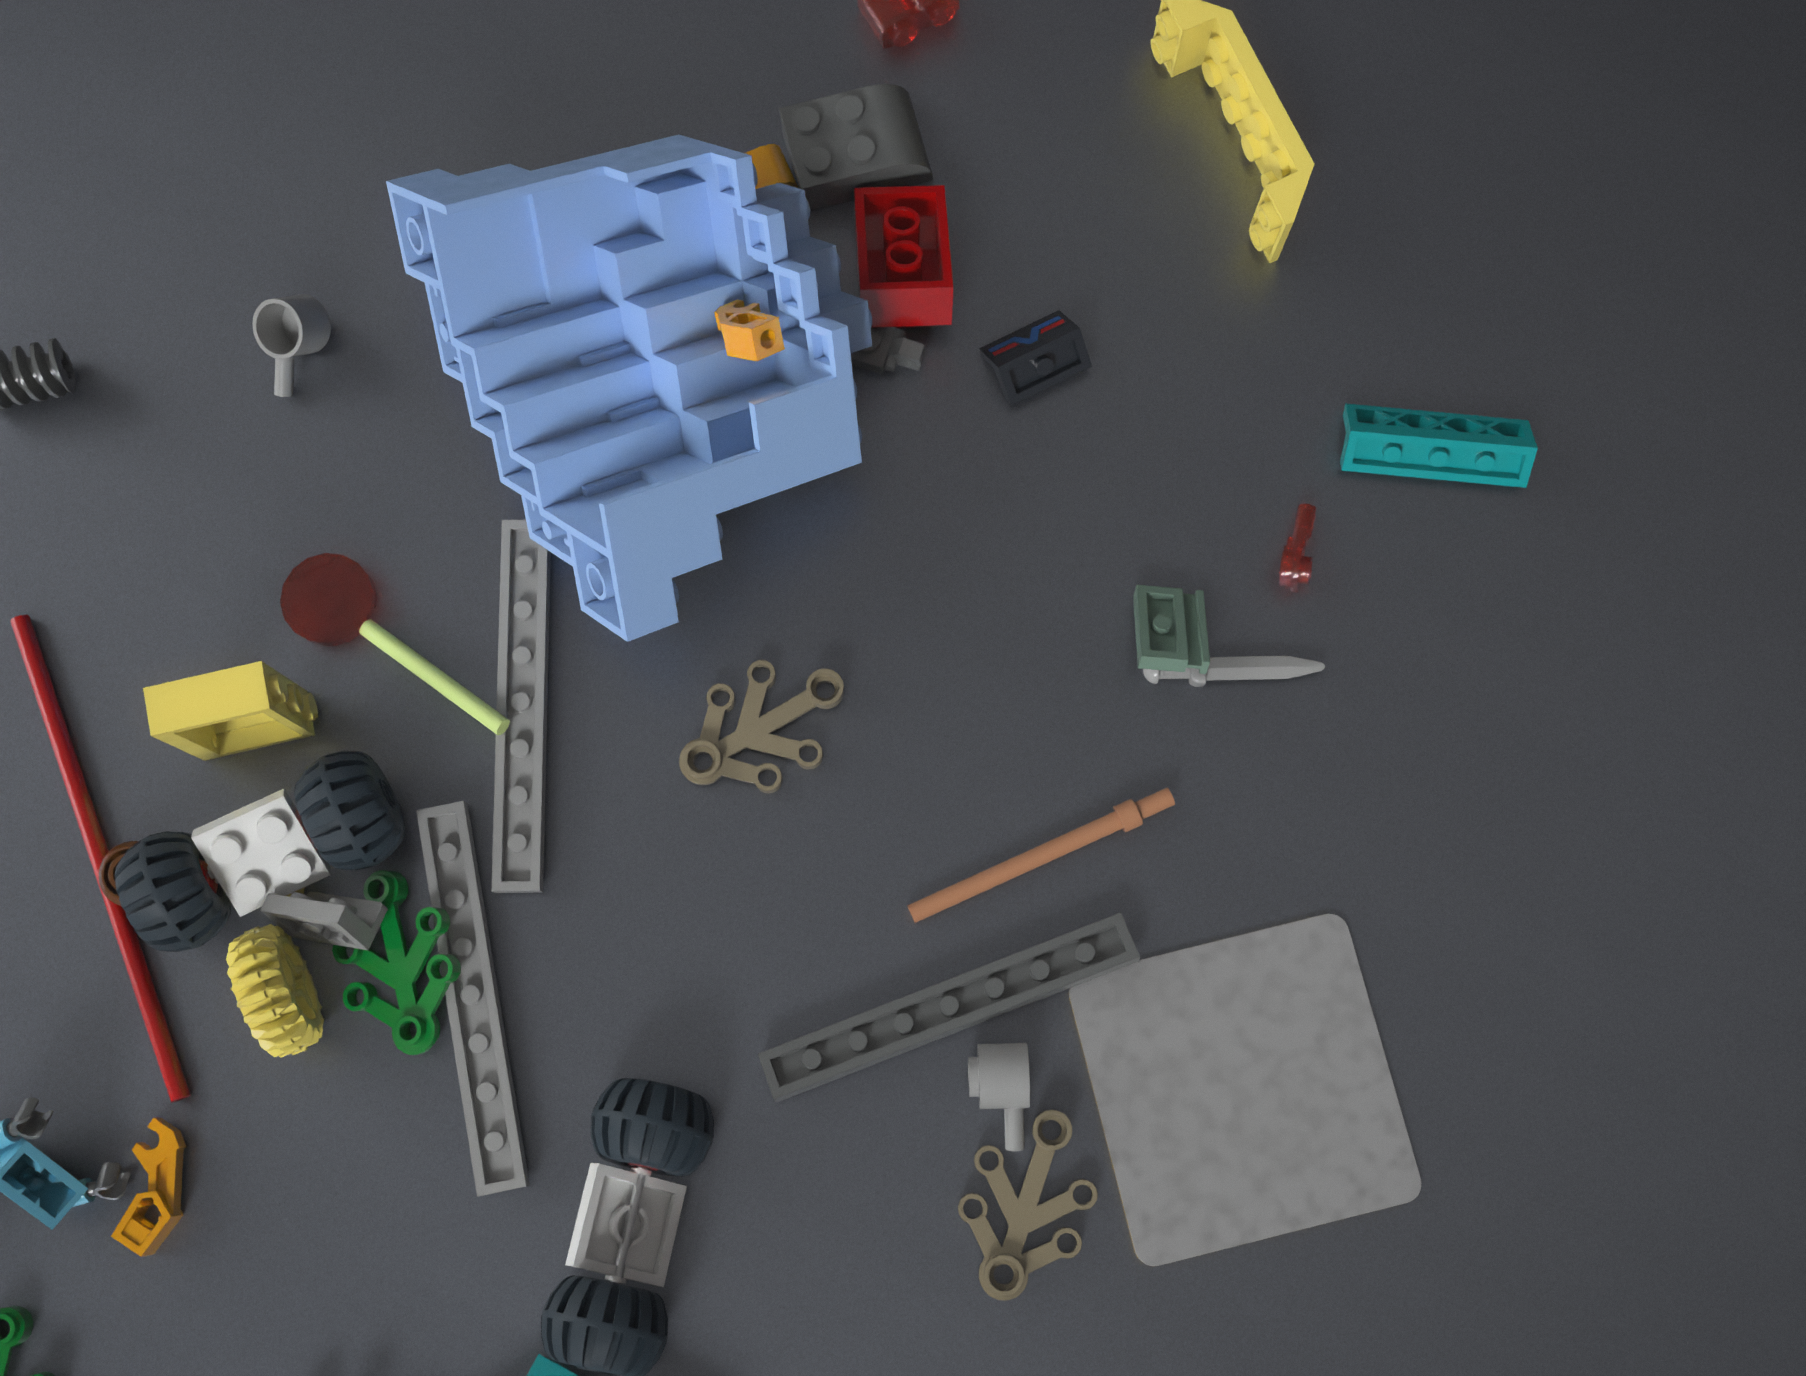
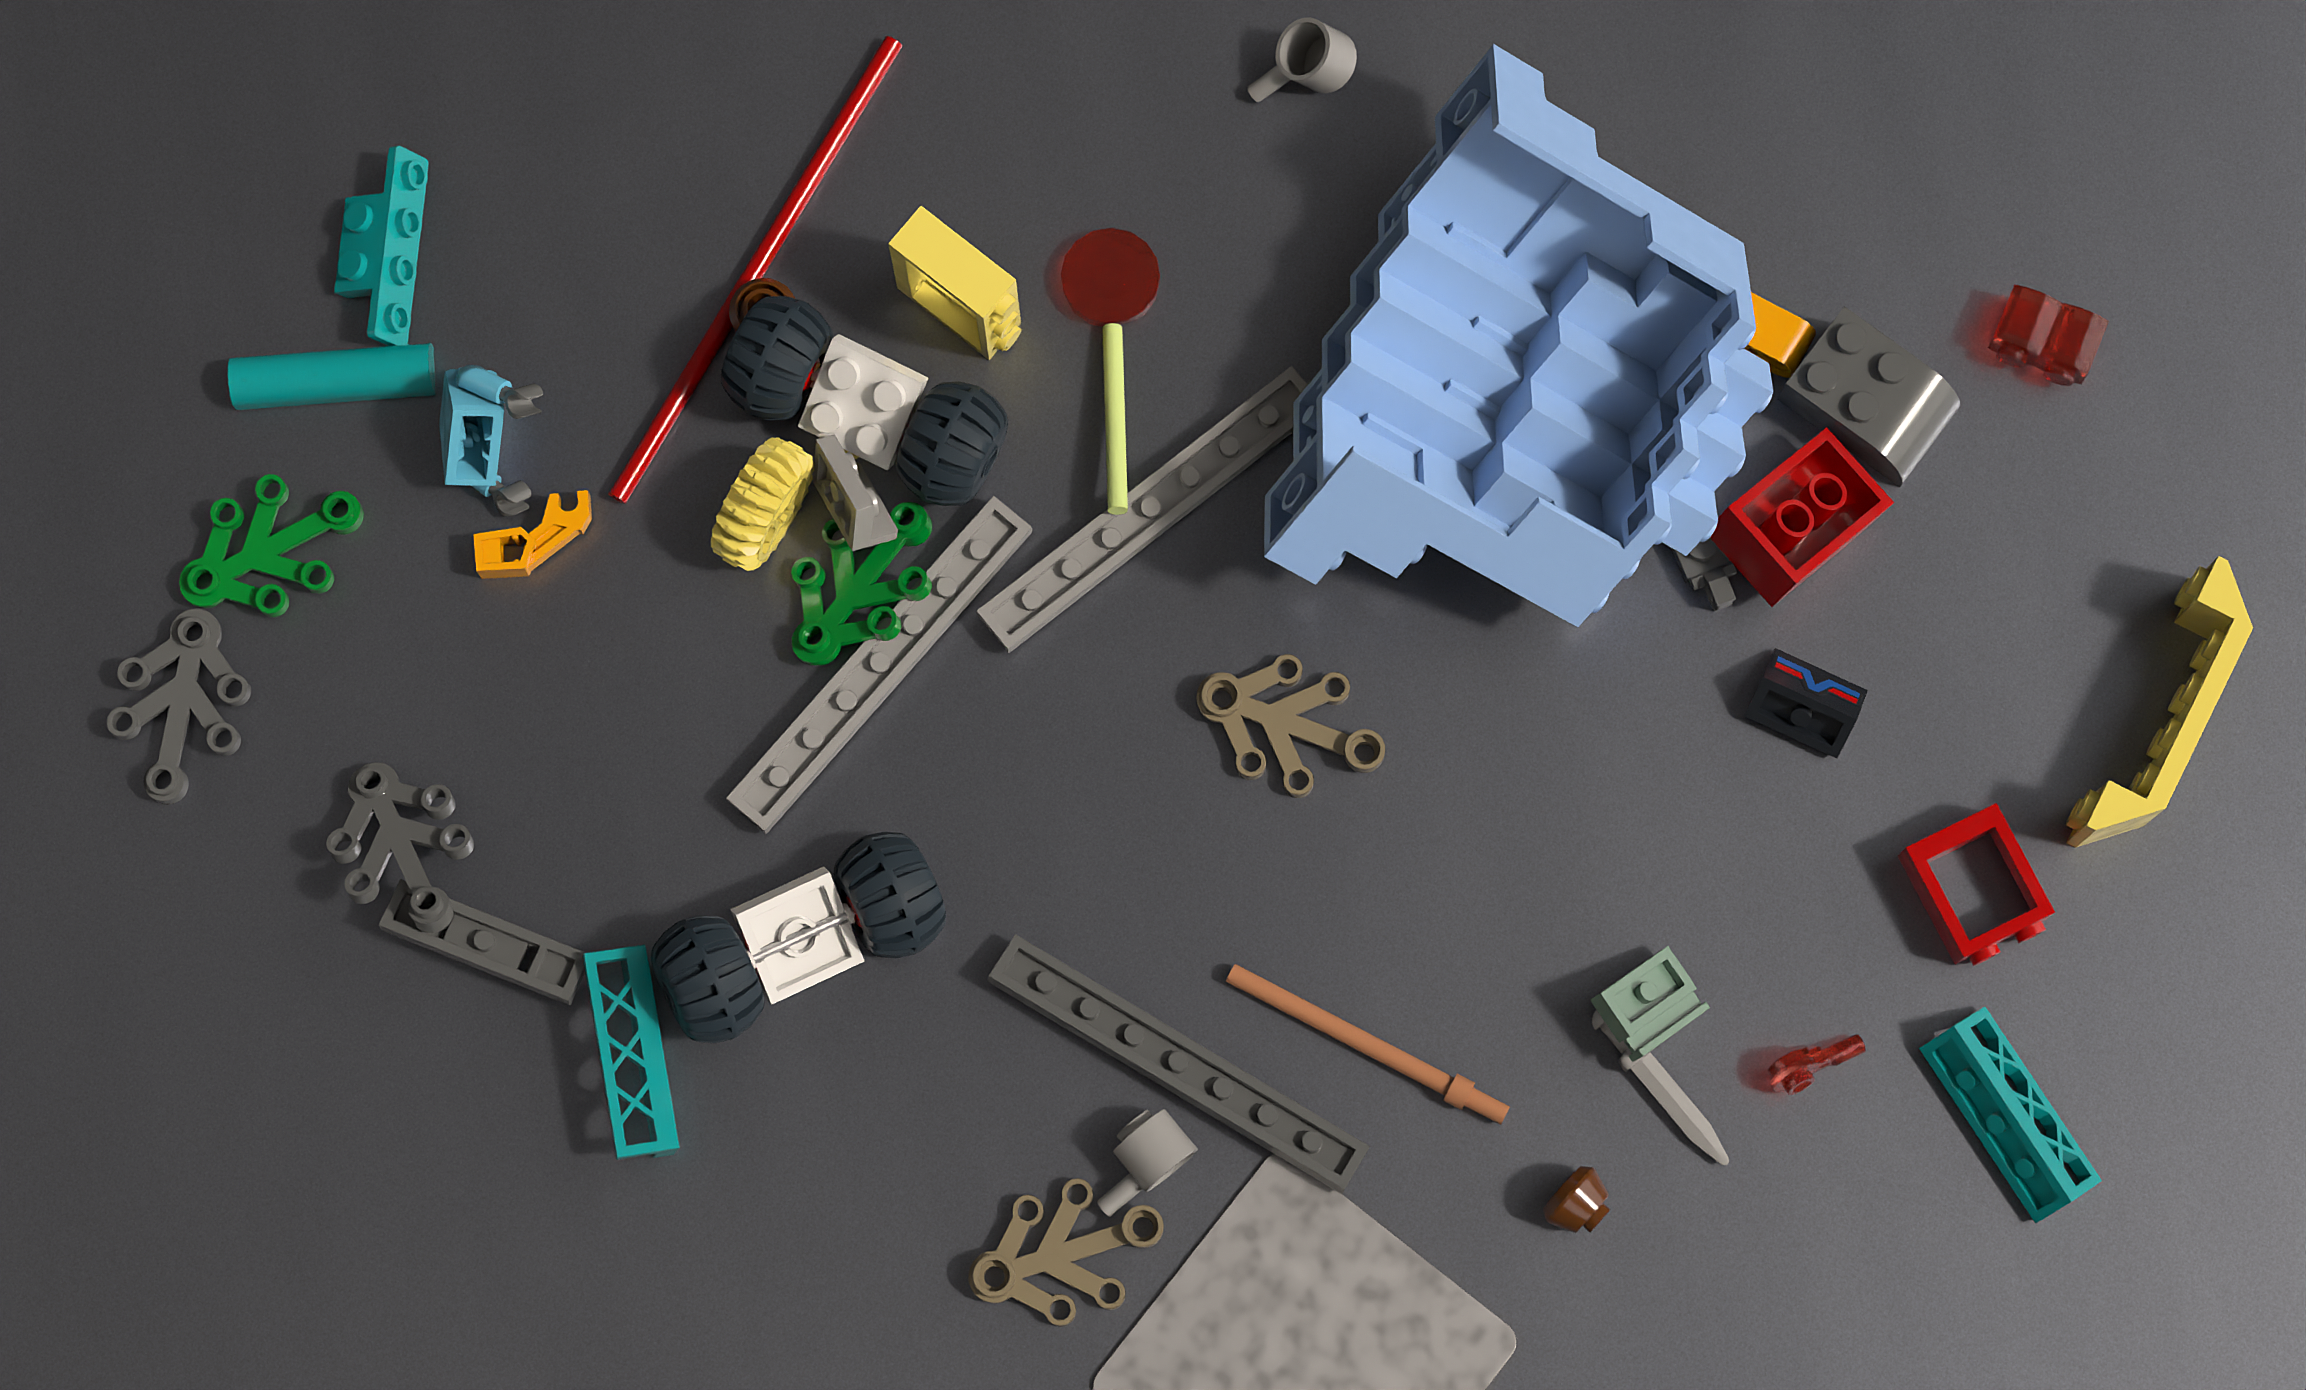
camera: 50 degrees right, 0 degrees up
light orange piece [714,299,785,361] -> none
none -> reddish brown cone [1543,1166,1611,1234]
none -> red window [1898,803,2055,966]

